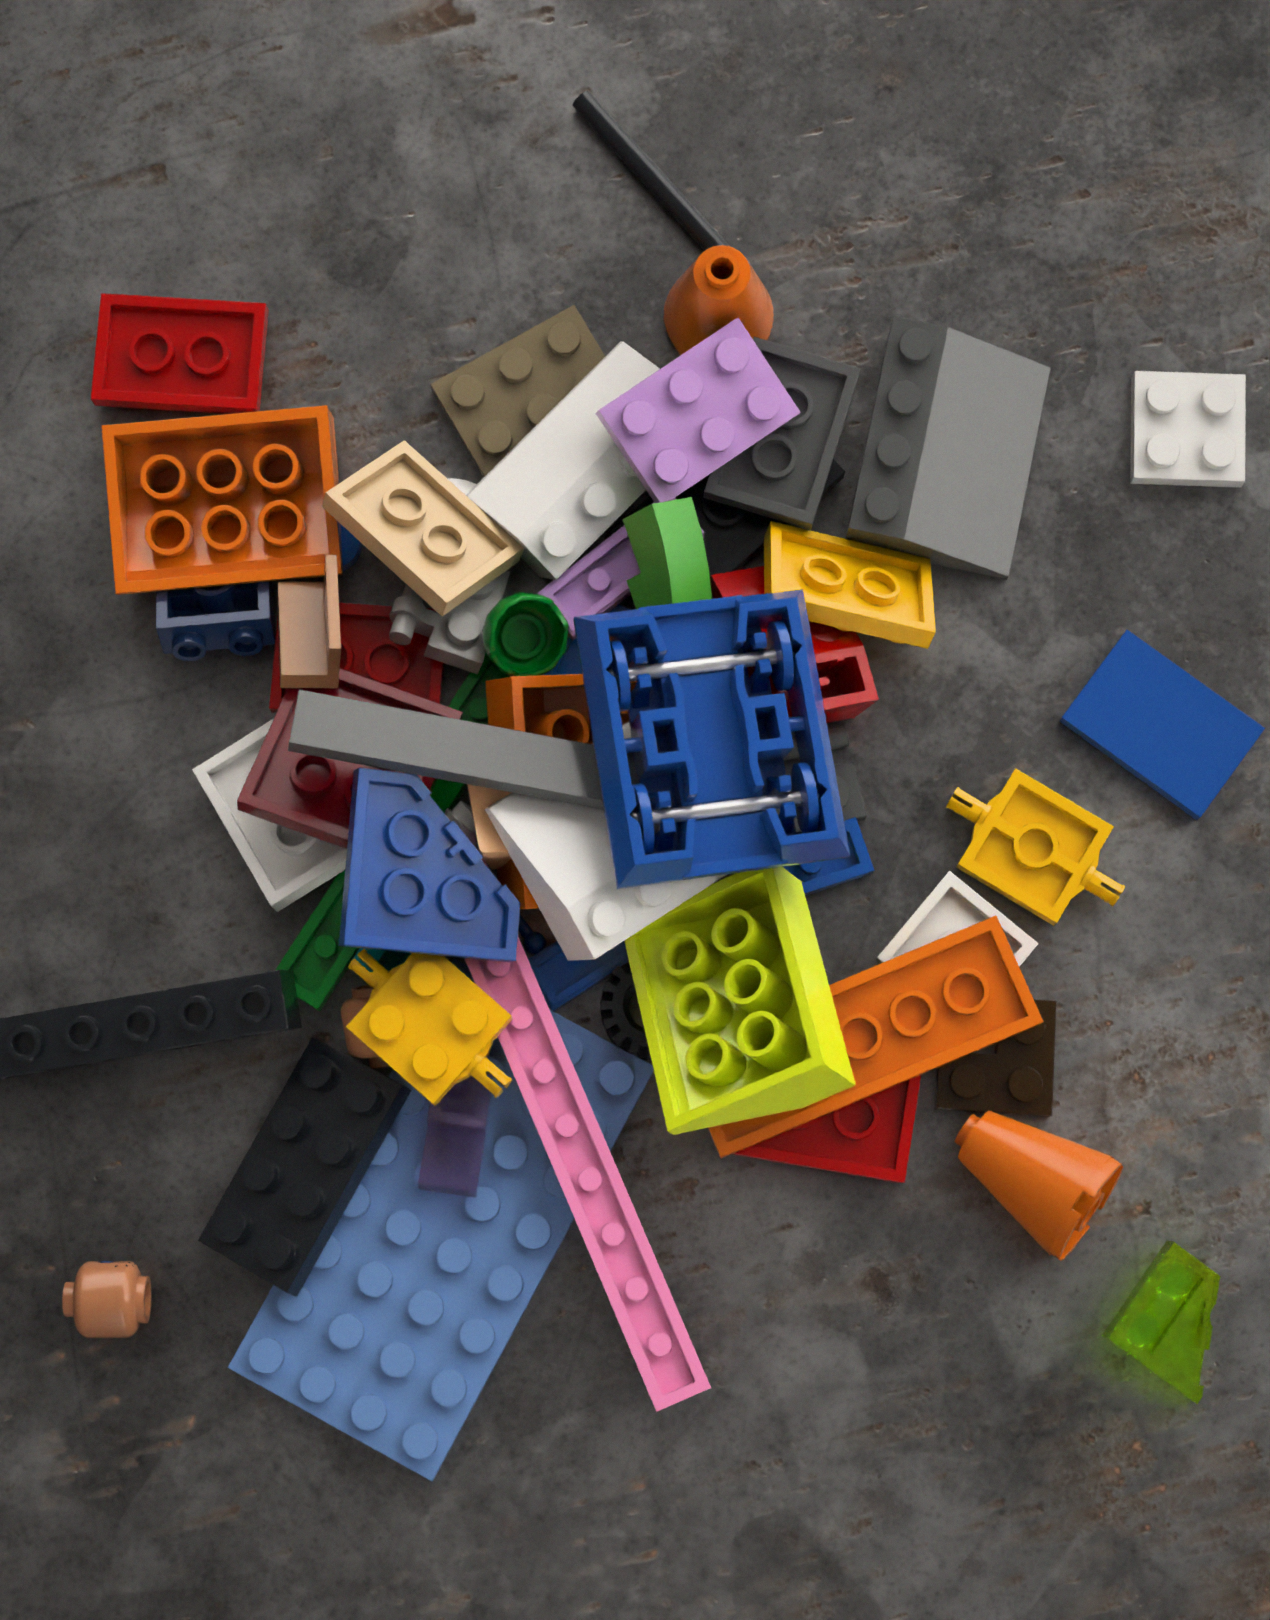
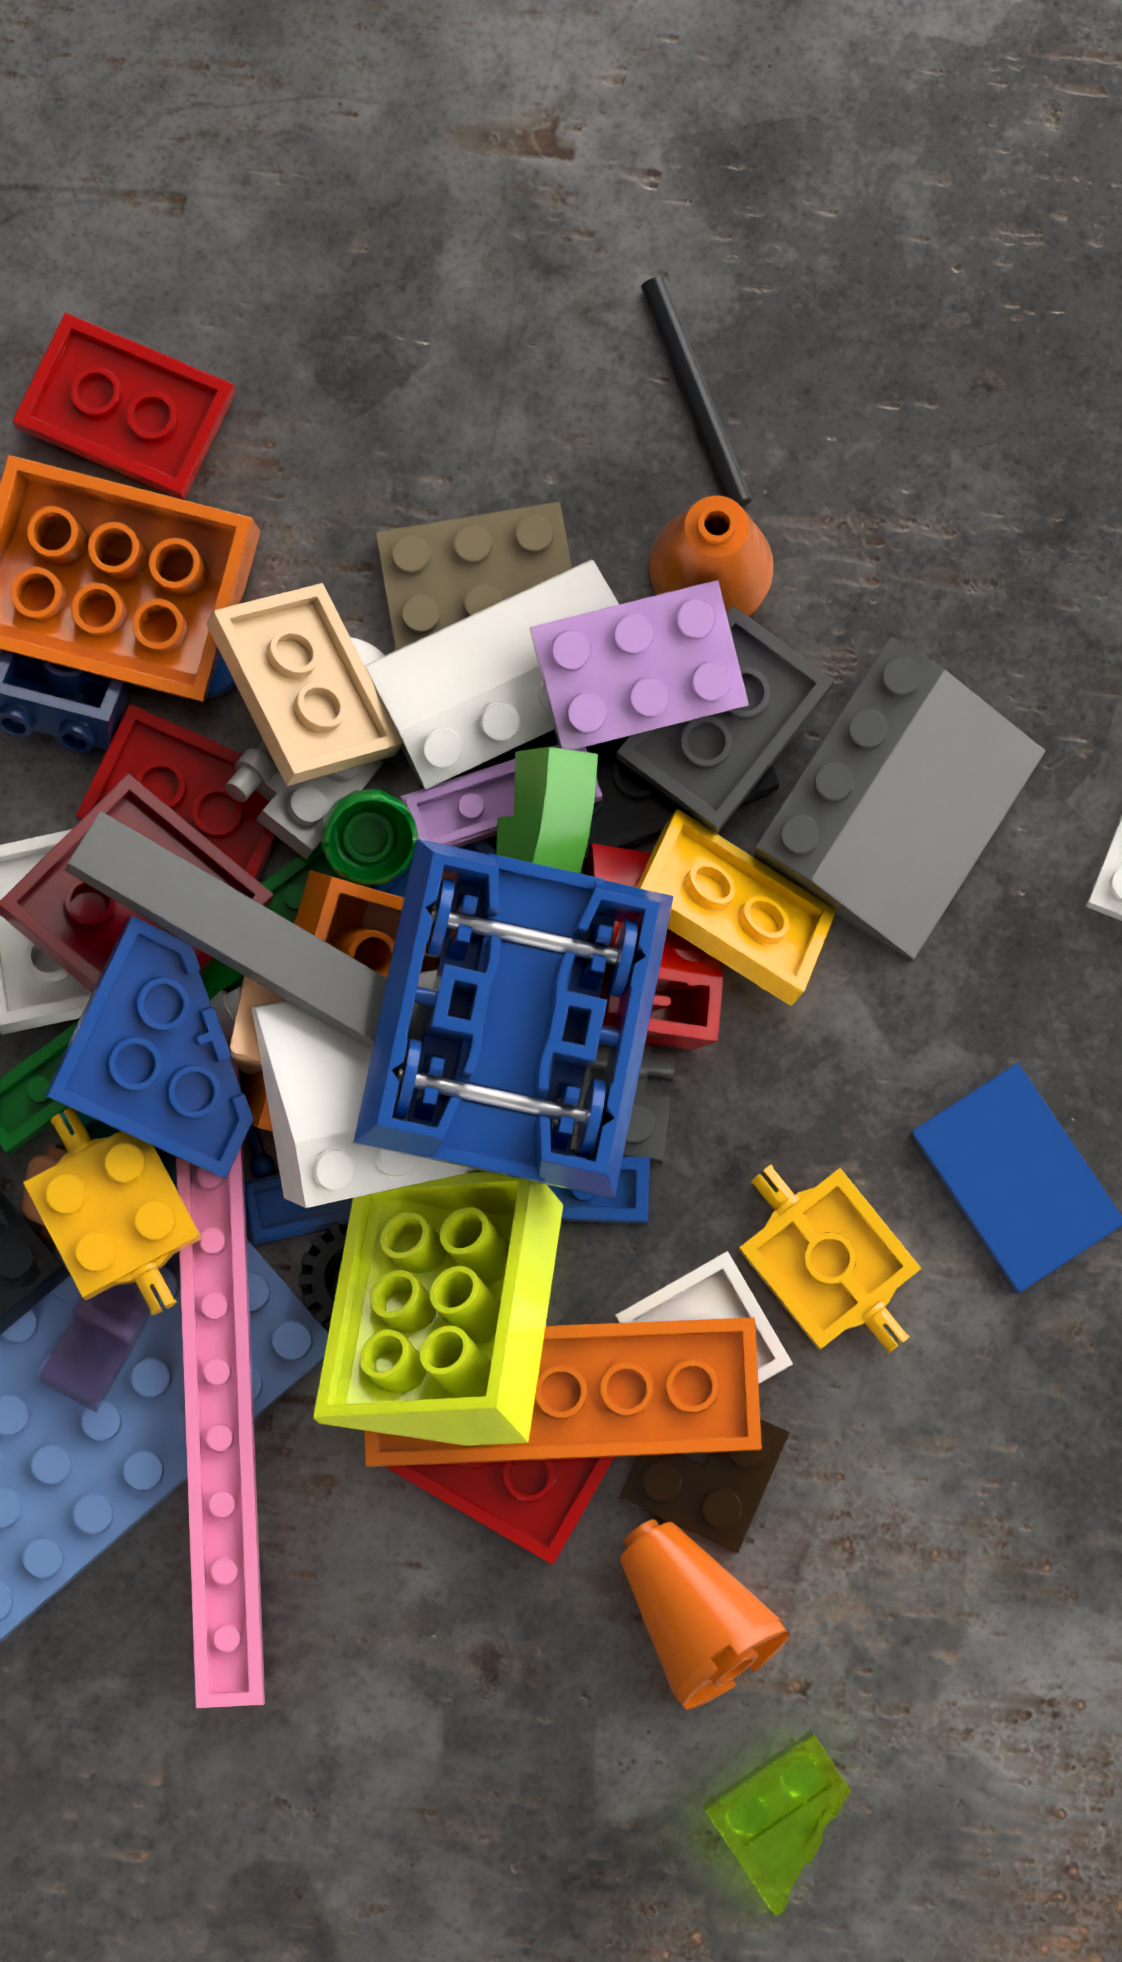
camera: 20 degrees right, 0 degrees up
medium nougat panel [277,555,341,688] -> none

